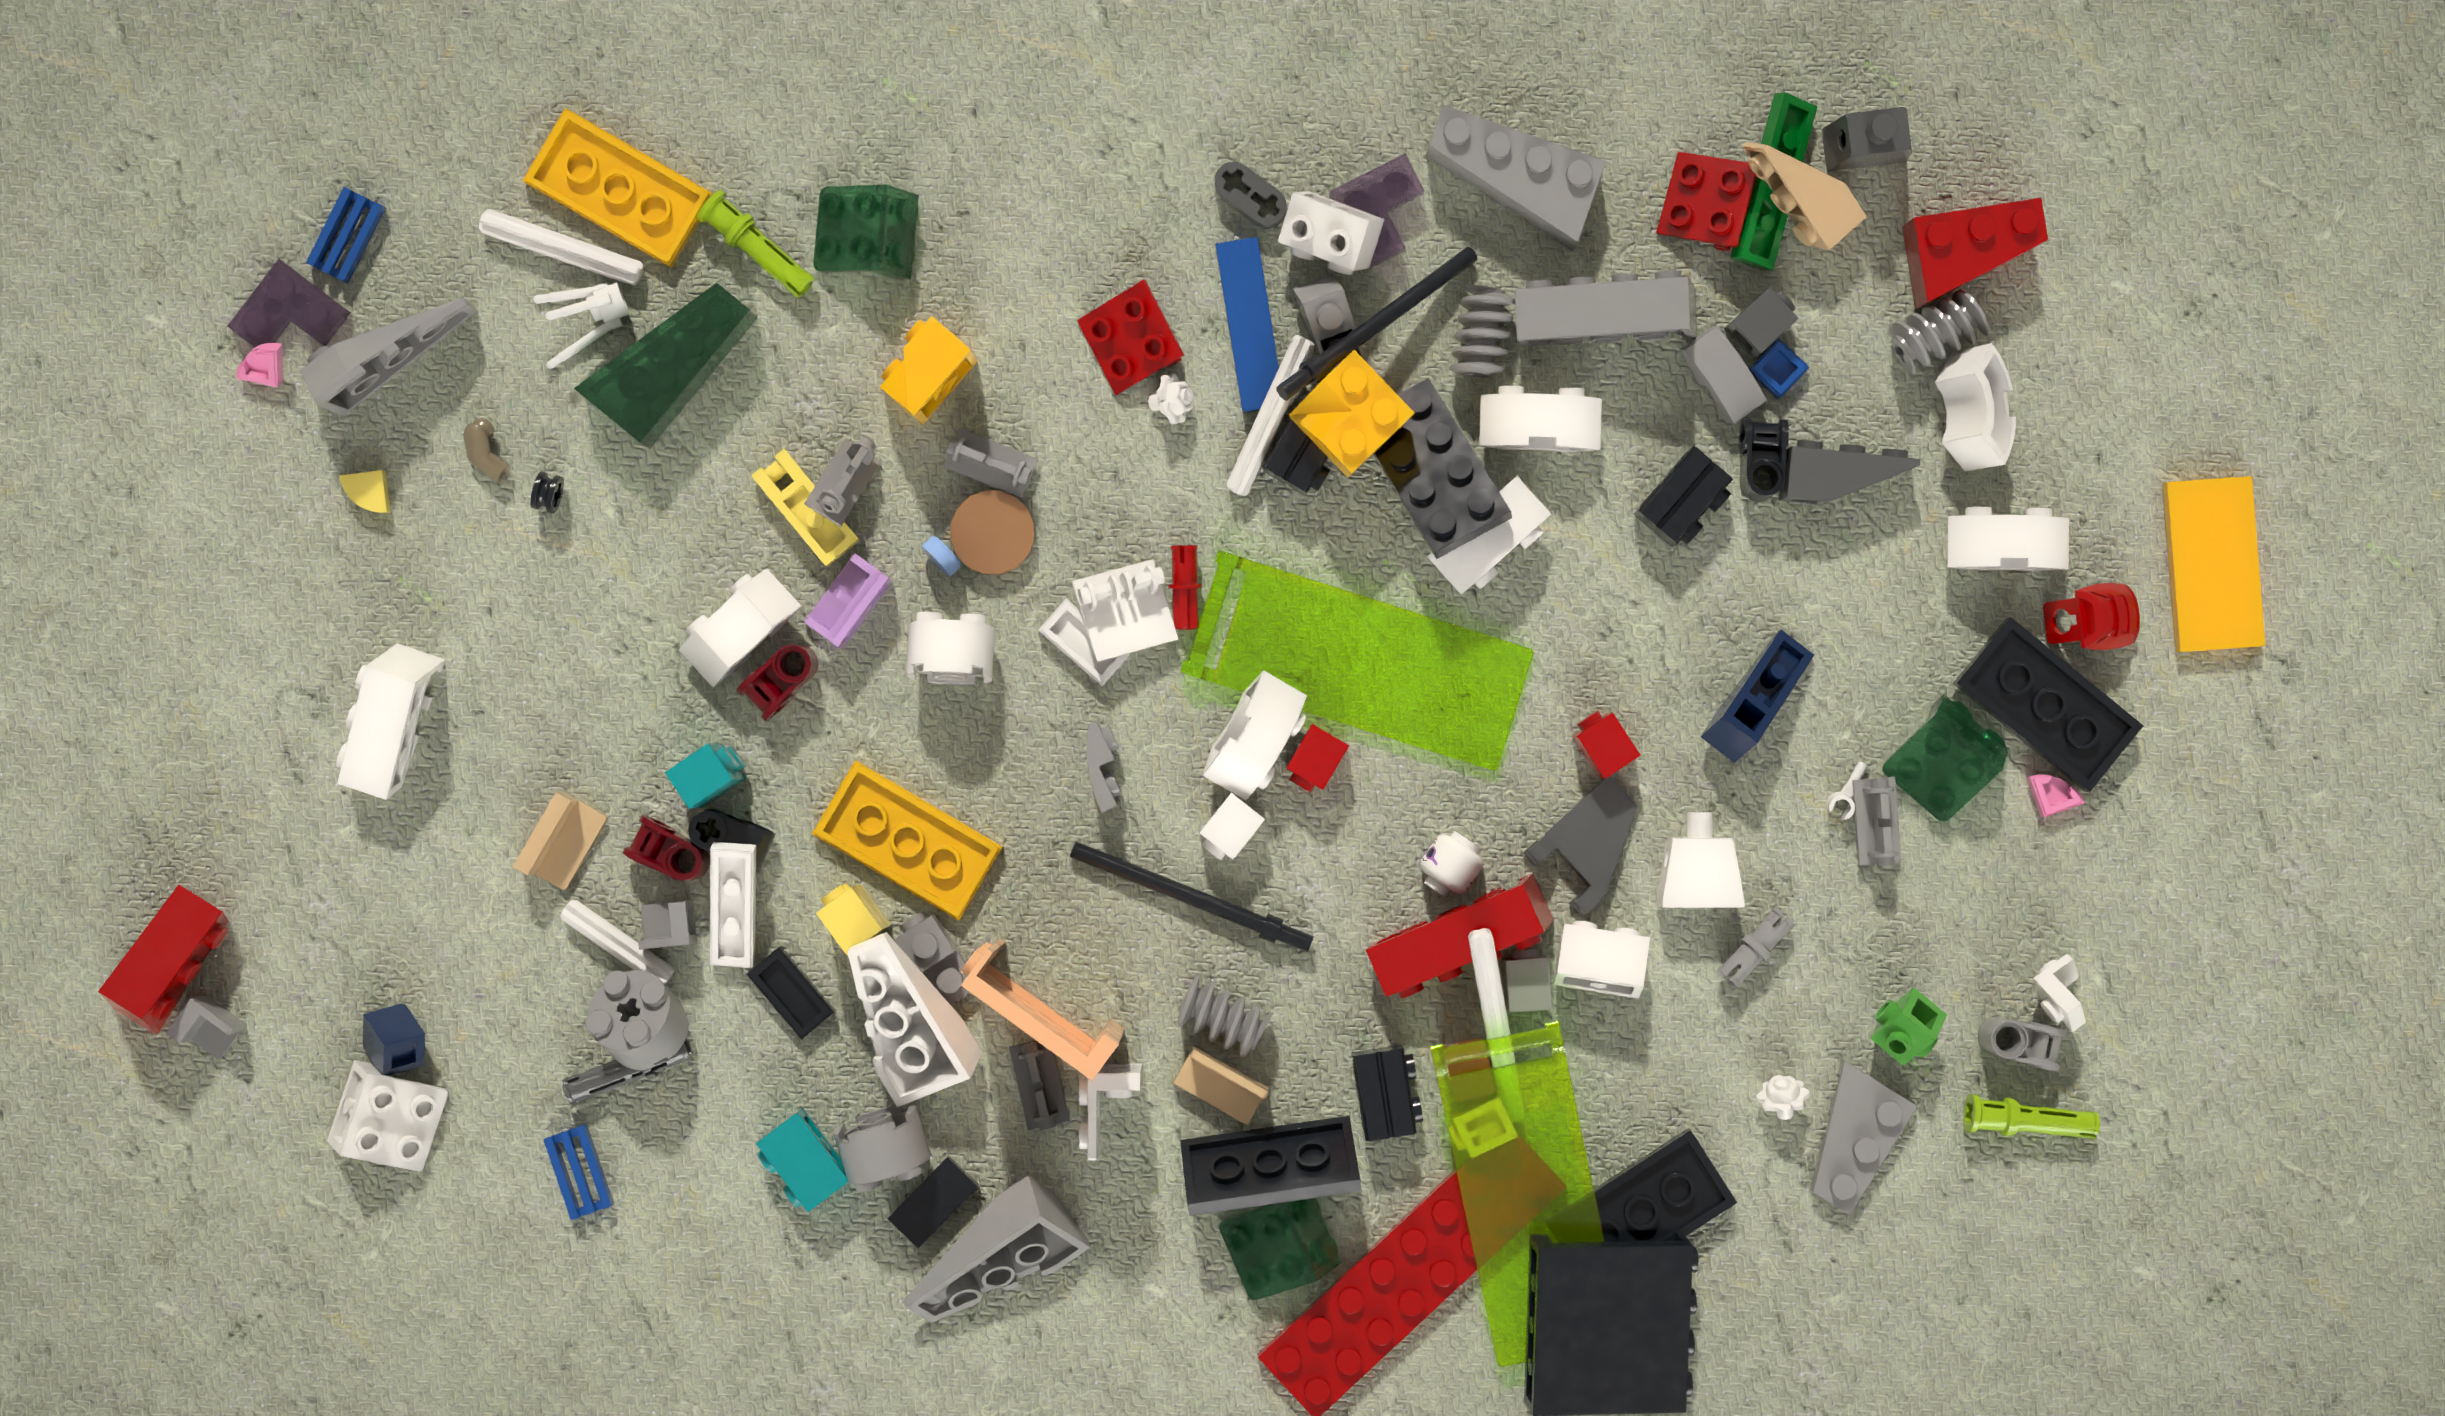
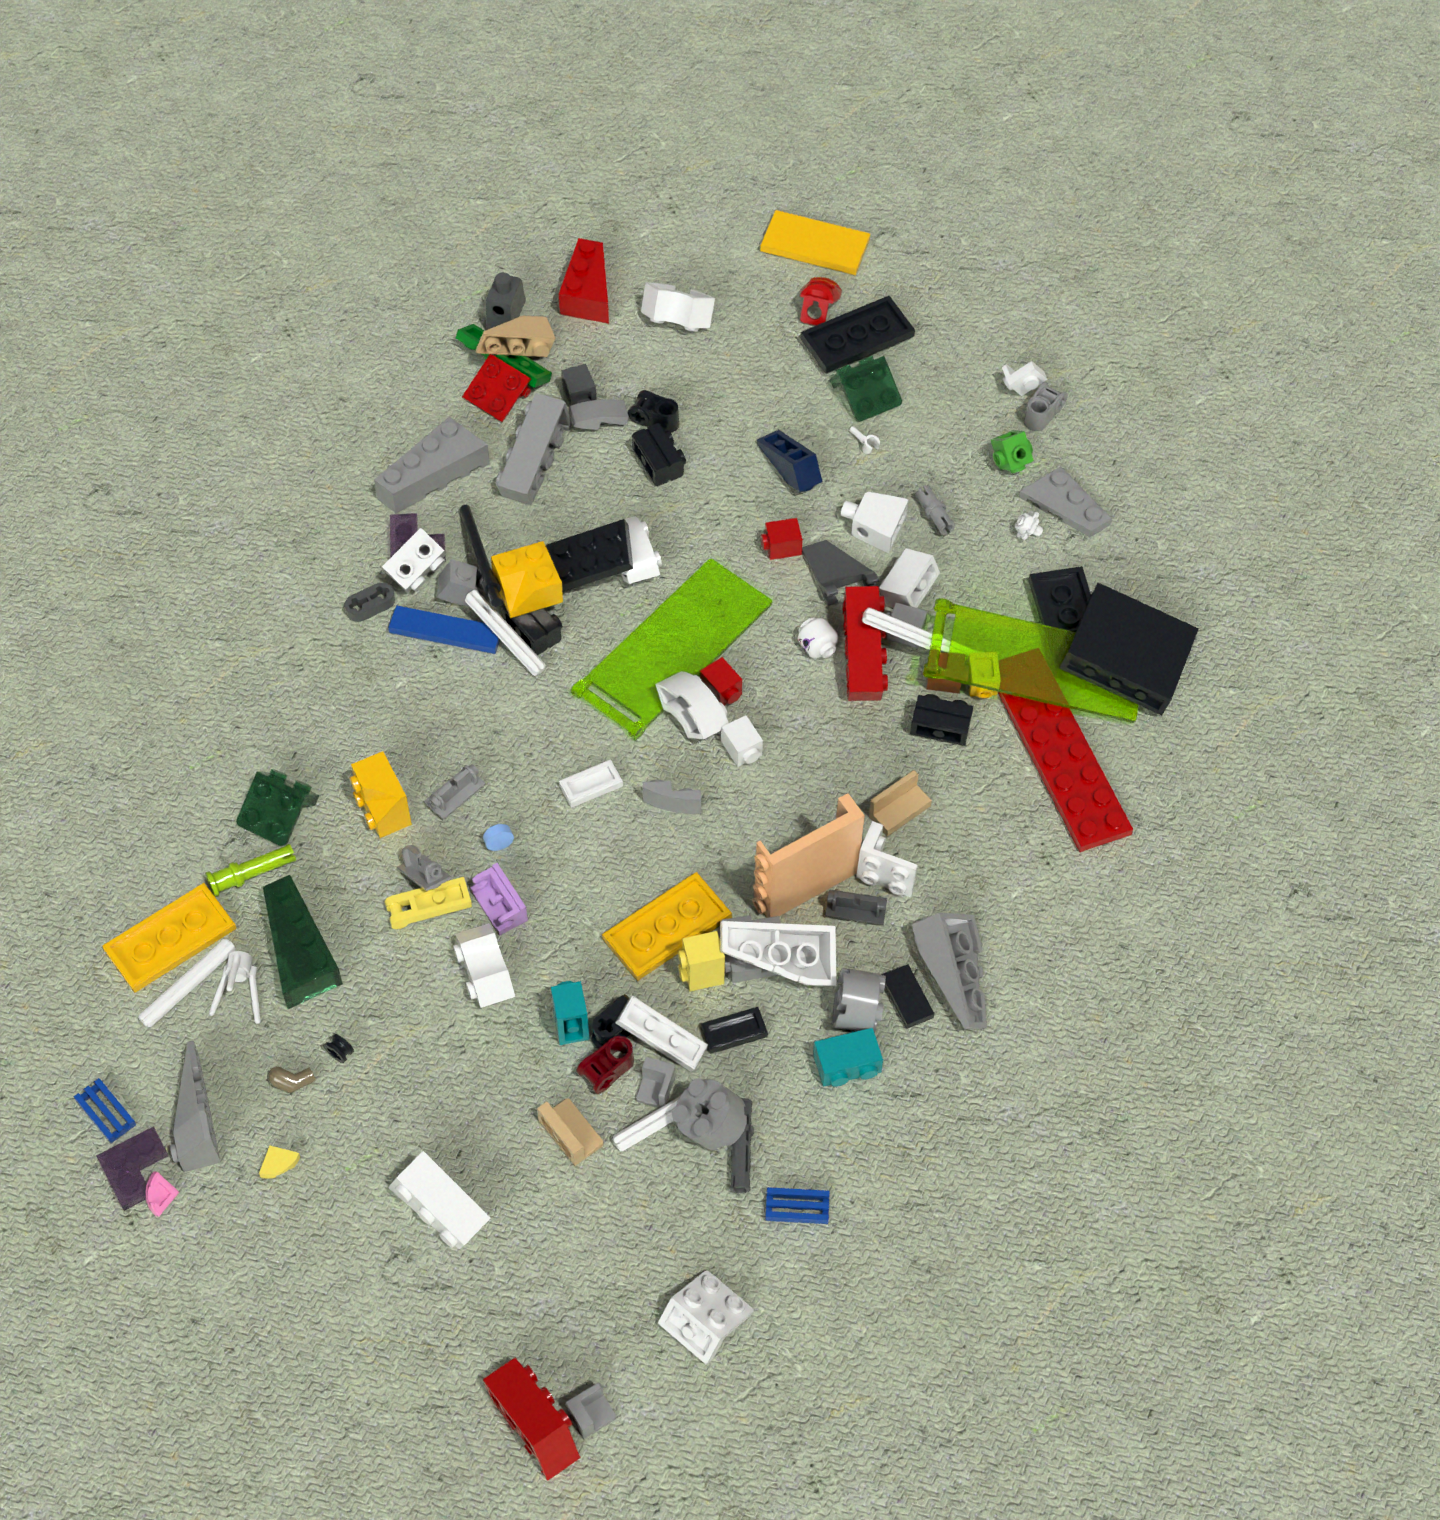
camera: 65 degrees left, 30 degrees down
dark blue panel [362,1004,425,1076] -> none
dark red piece [736,644,818,722] -> none
white brick [906,612,995,685] -> none
medium nougat tile [950,490,1035,575] -> none
black bar [1070,841,1314,952] -> none
white hinge [1072,559,1178,662] -> none
red hinge [1077,279,1184,396] -> none
white plant [1148,373,1194,425] -> none
red axle [1168,545,1202,630] -> none
light grey piece [1177,973,1273,1059] -> none
black plate [1180,1116,1362,1216] -> none
clear green bracket [1219,1198,1342,1300] -> none
light grey piece [1449,284,1515,378] -> none
white brick [1479,386,1602,452] -> none
blue tile [1749,338,1810,400] -> none
dark grey slope [1779,440,1921,505] -> none
light grey hinge [1852,776,1901,866] -> none
light grey piece [1891,290,1989,375] -> none
white brick [1947,507,2069,571] -> none
lime pin [1963,1094,2100,1140] -> none
bright pink tile [2026,775,2085,817] -> none

